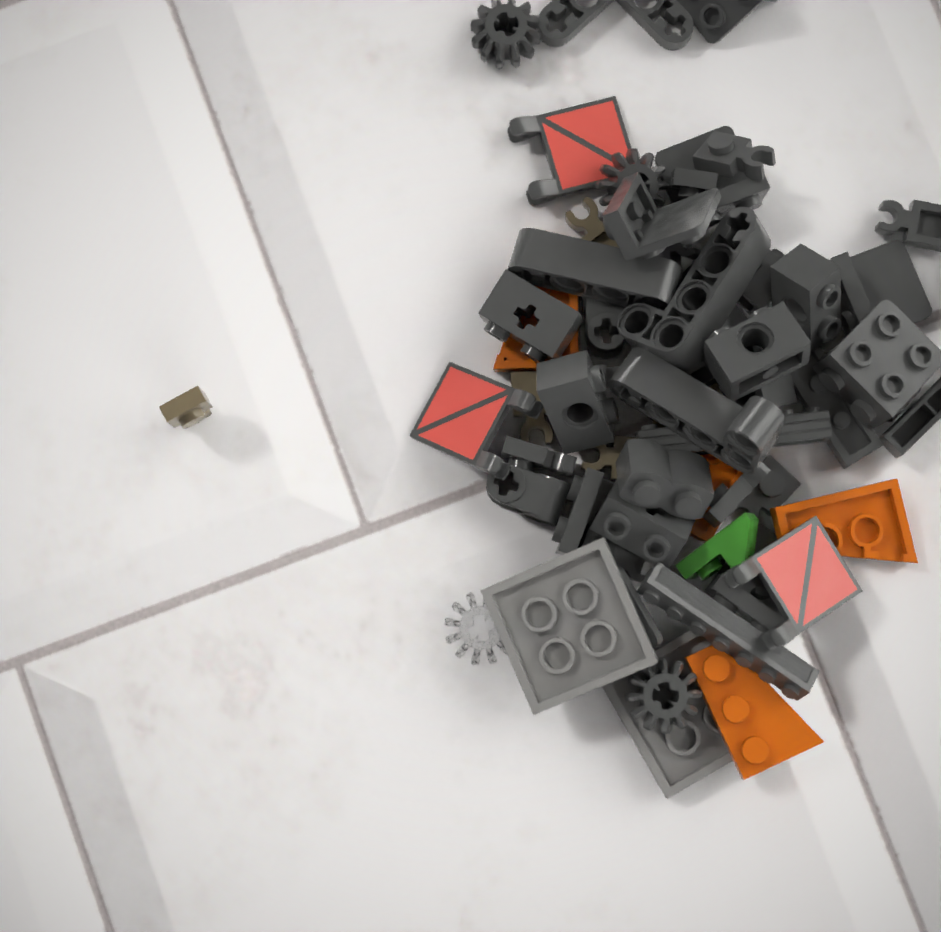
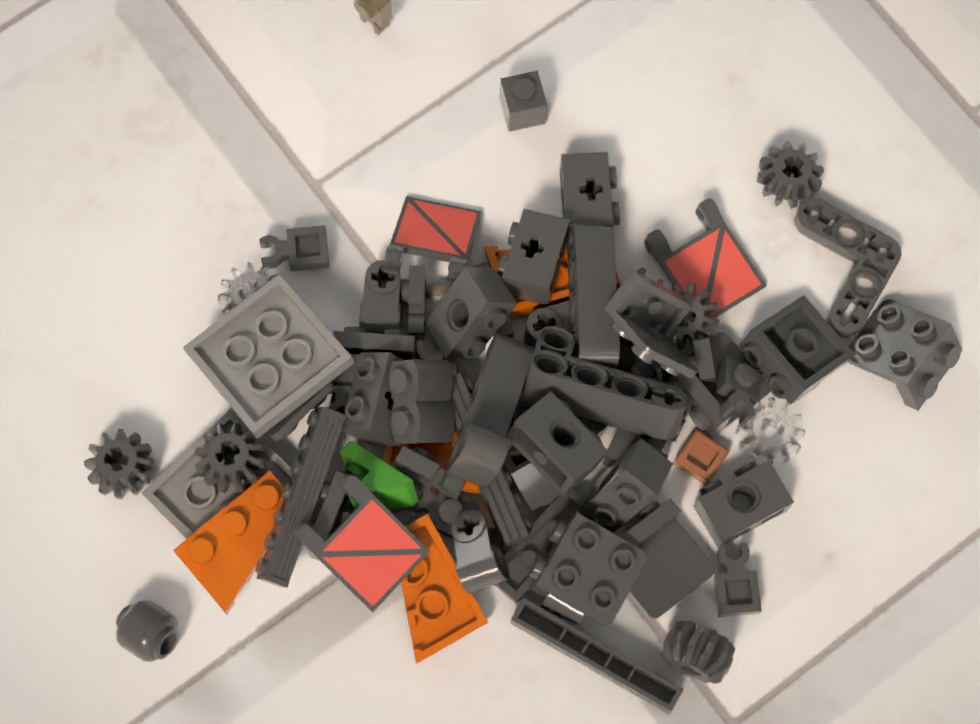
camera: 70 degrees right, 10 degrees down
none -> dark grey gear [84,429,156,499]
none -> dark grey head [116,599,179,662]
none -> dark grey plate [259,225,330,271]
none -> dark grey piece [452,510,509,594]
none -> dark grey brick [499,70,547,132]
none -> dark grey brick [559,152,620,228]
none -> nougat tile [673,429,730,486]
none -> dark grey brick [694,460,794,548]
none -> clear gear [735,397,805,464]
none -> dark grey plate [739,295,856,405]

